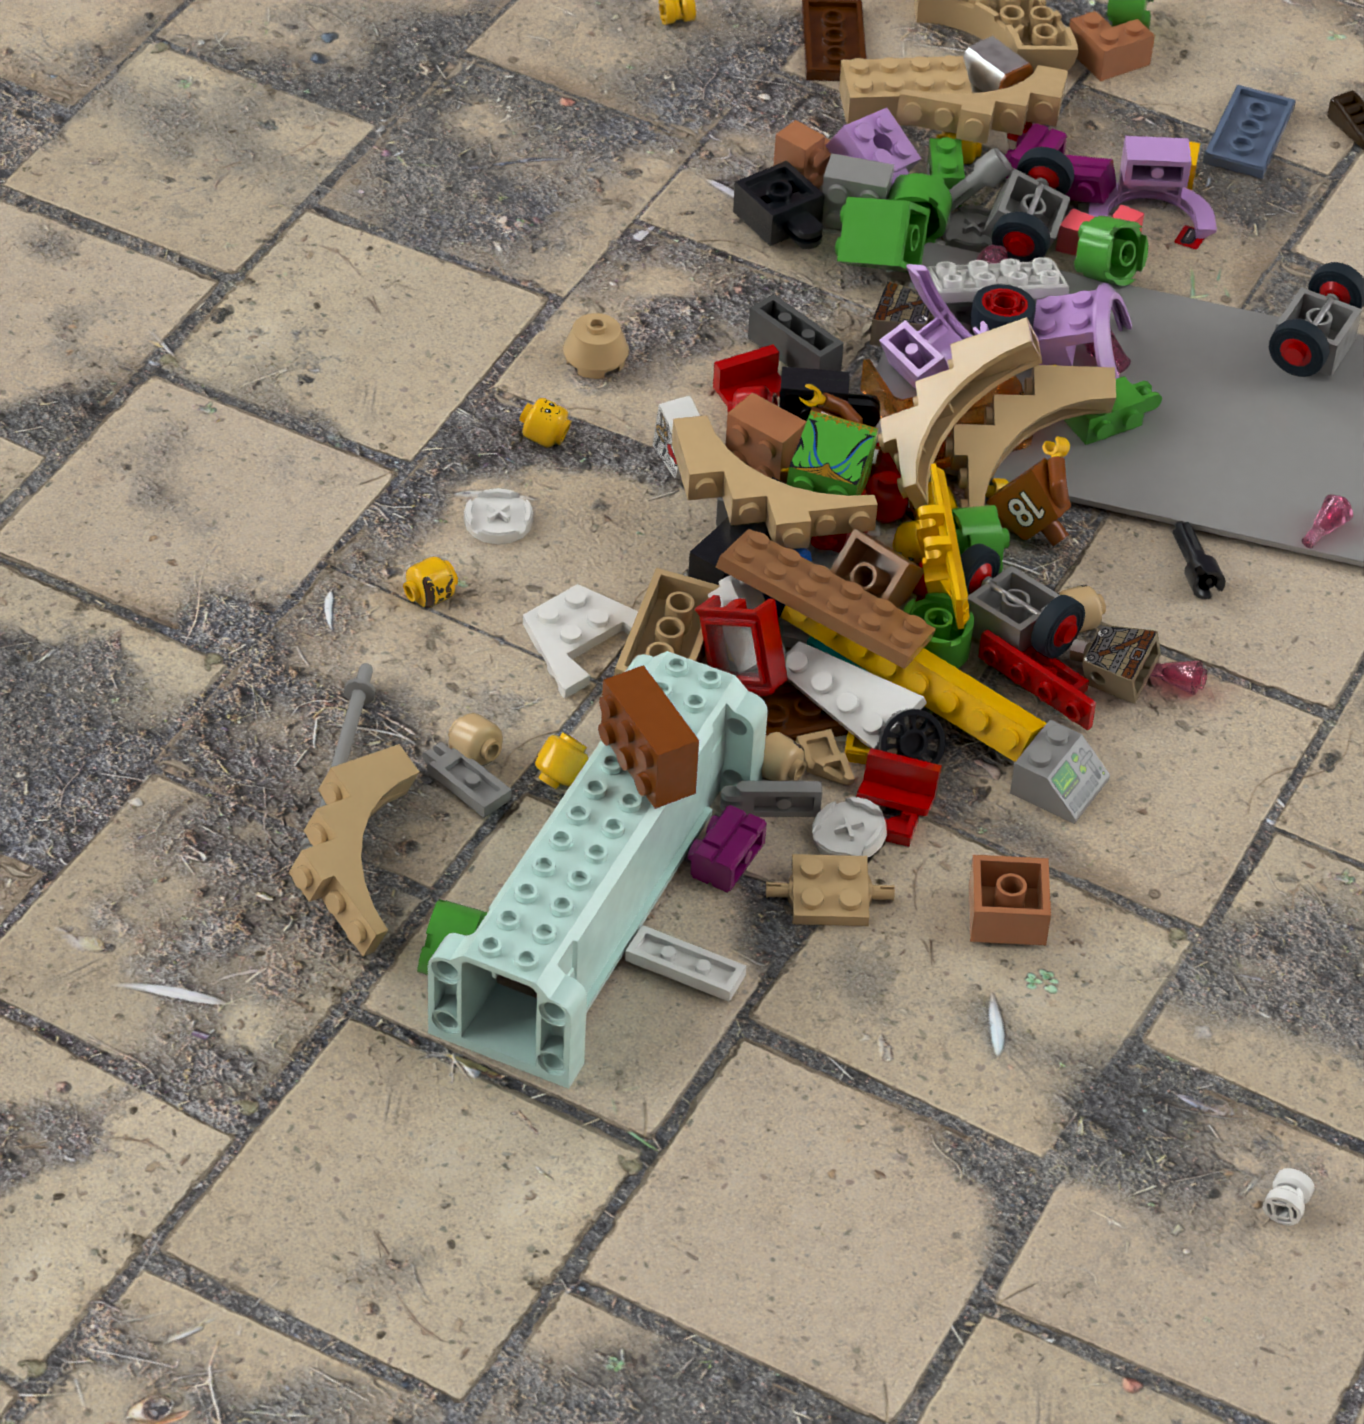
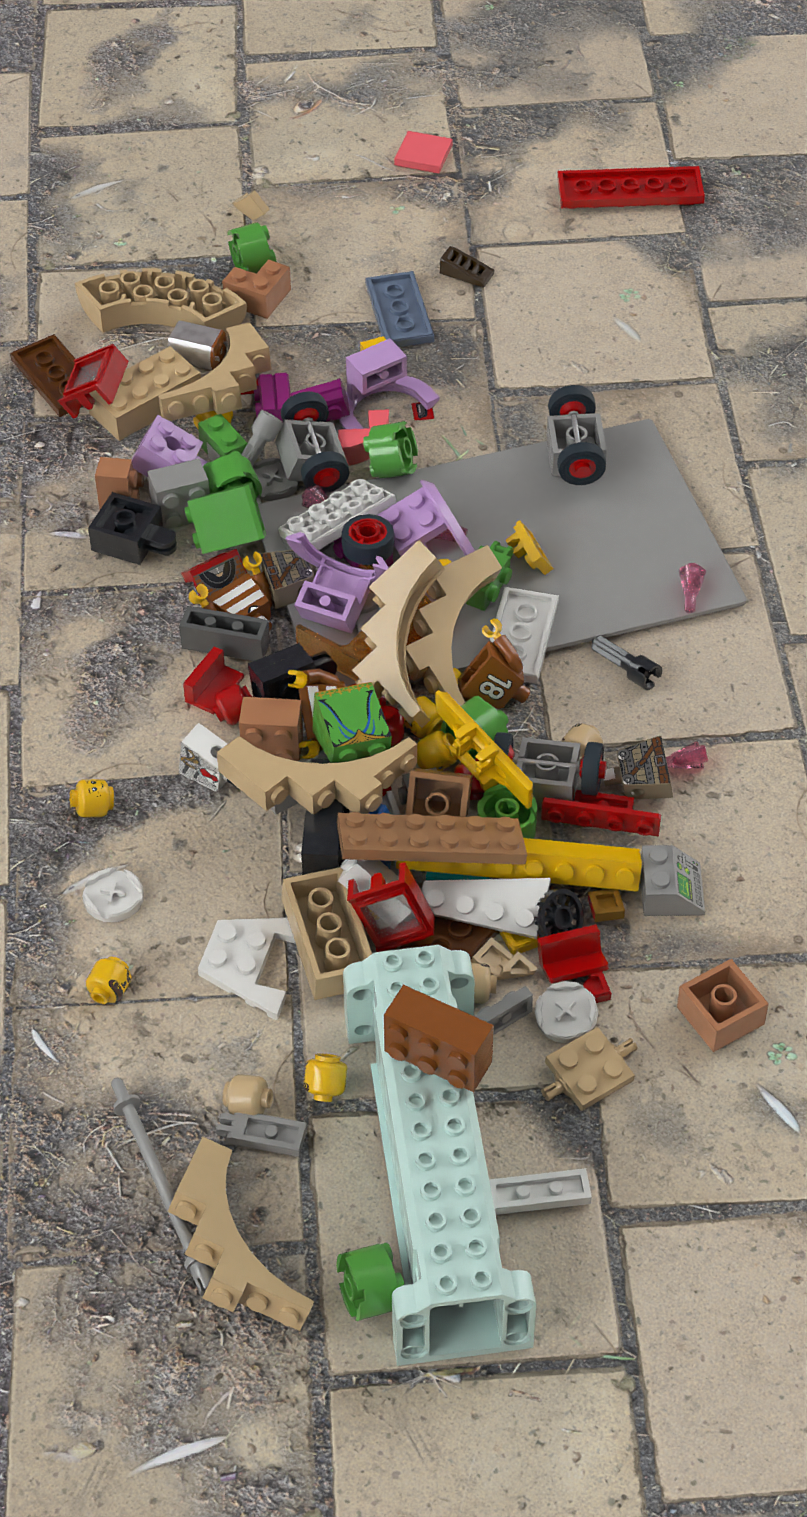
camera: 30 degrees left, 5 degrees up
tan cone [563,313,629,379] -> none
magenta brick [688,805,767,893] -> none
none -> red window [58,344,129,419]
none -> panel [181,549,247,598]
none -> torso [189,552,273,631]
none -> white tile [490,587,559,684]
none -> yellow plate [506,520,554,575]
none -> pearl gold plate [588,889,625,922]

